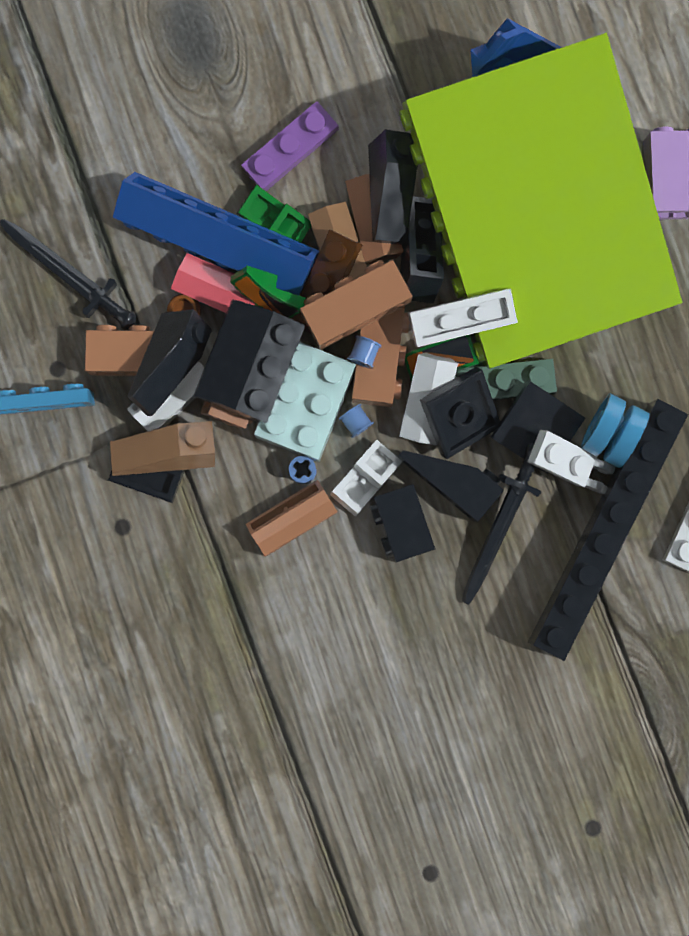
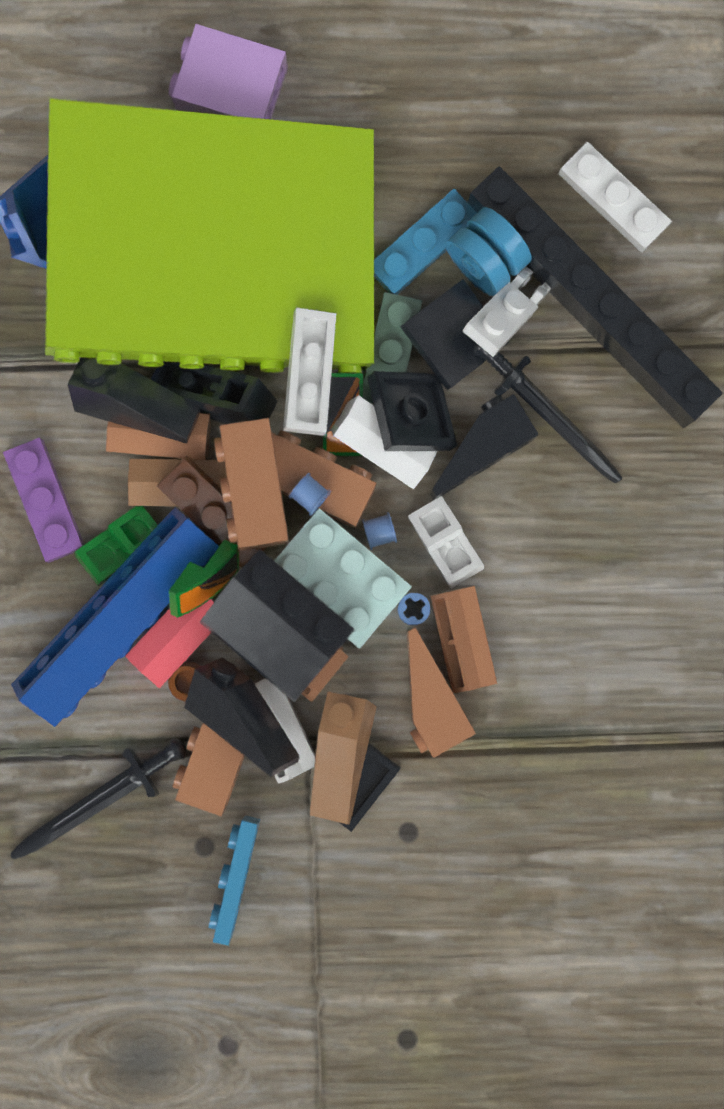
camera: 75 degrees left, 0 degrees up
black brick [370,484,435,563] -> none
none -> dark azure plate [374,189,477,295]
none -> nougat slope [407,628,476,758]

